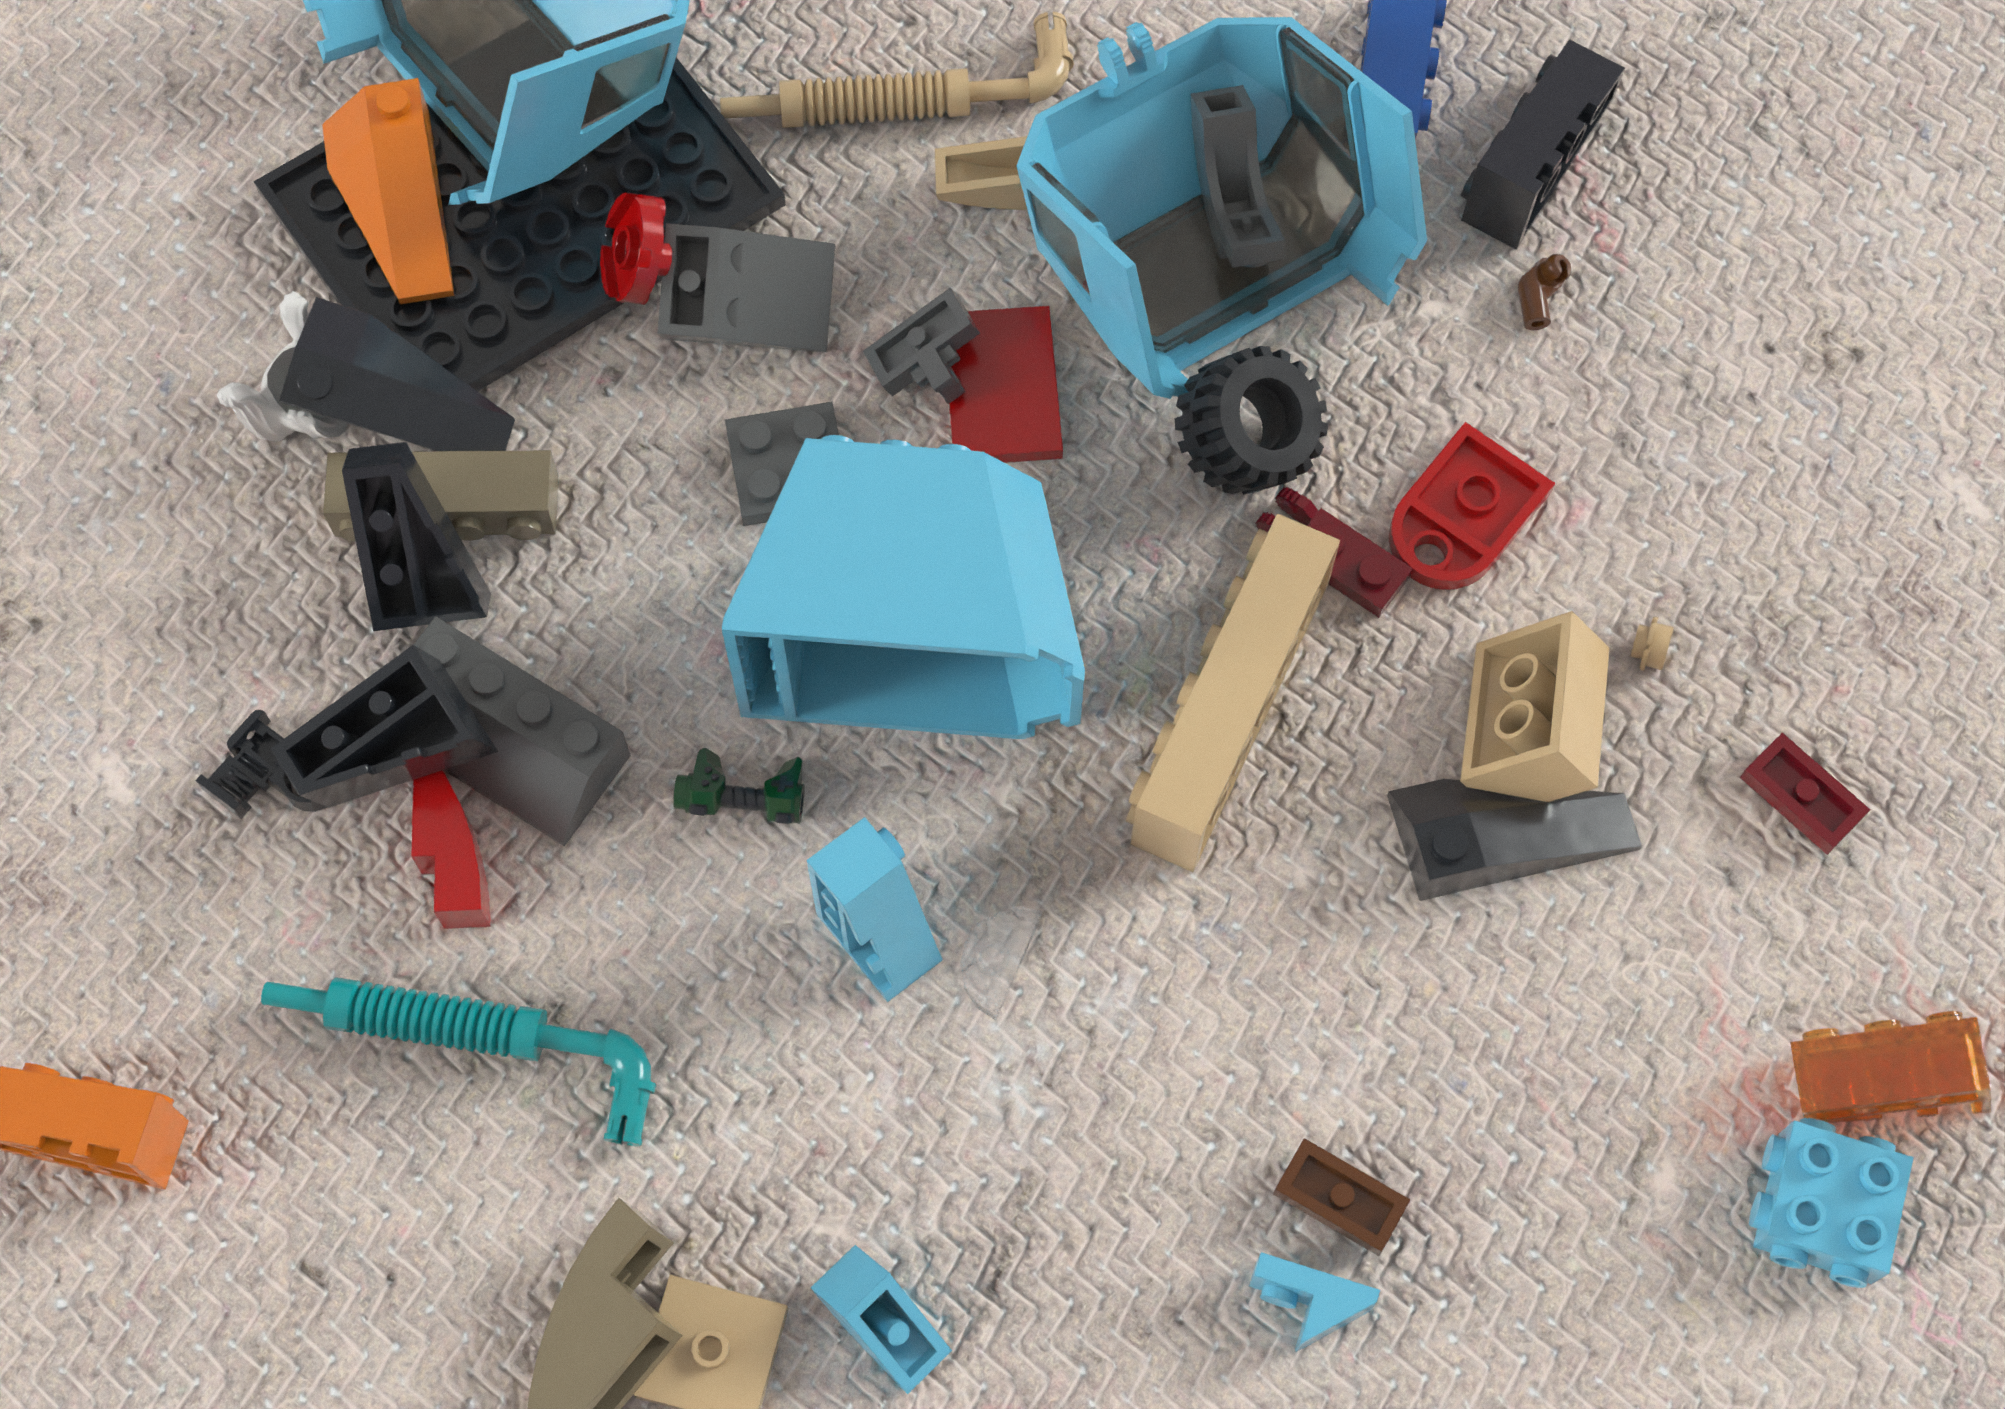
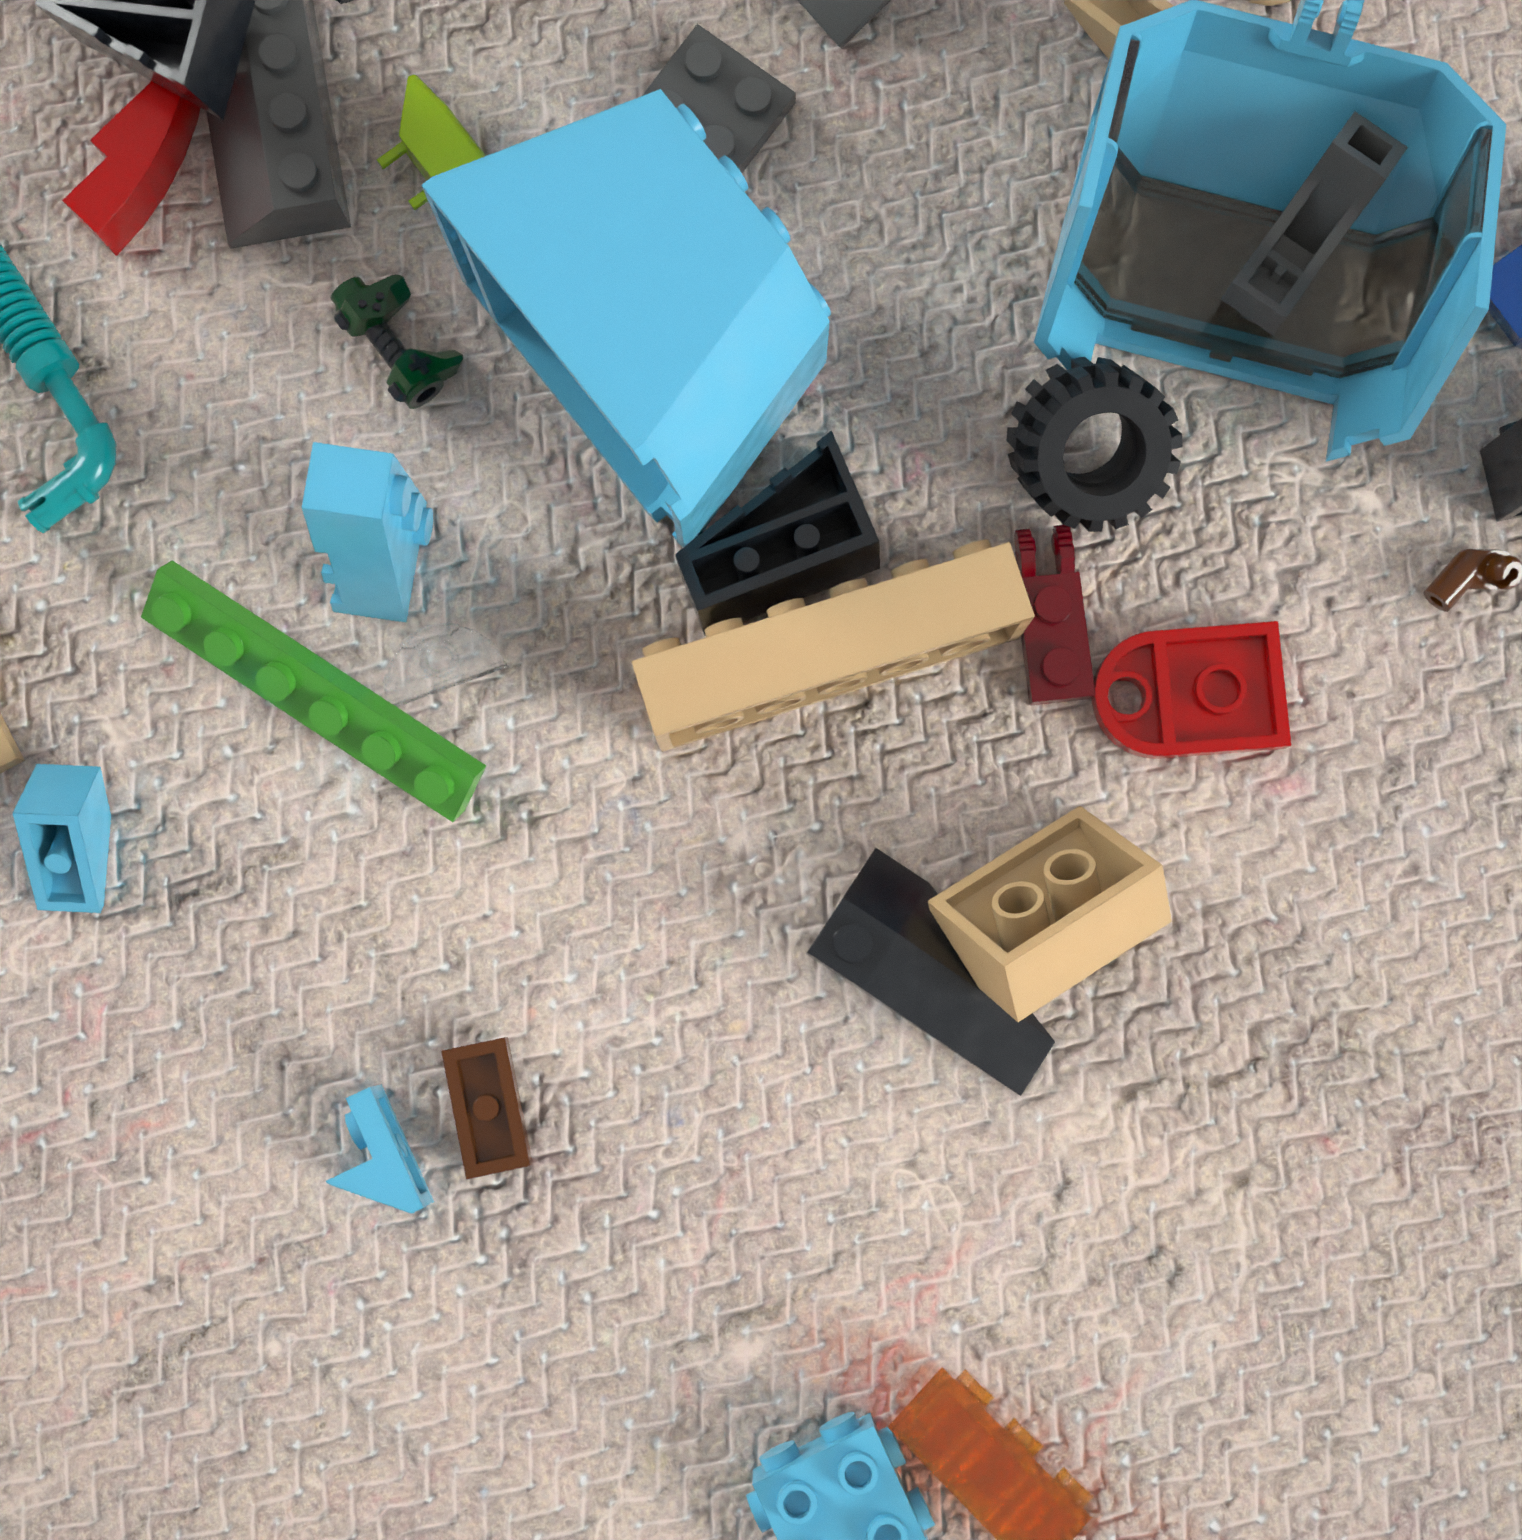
camera: 50 degrees right, 15 degrees up
dark grey hinge [863,287,980,404] -> none
red tile [949,306,1063,463] -> none
tan plate [1630,617,1674,671] -> none
dark red plate [1739,732,1871,855] -> none
none -> bright green plate [141,560,486,822]
none -> lime piece [376,74,485,210]
none -> black wedge [675,430,880,636]

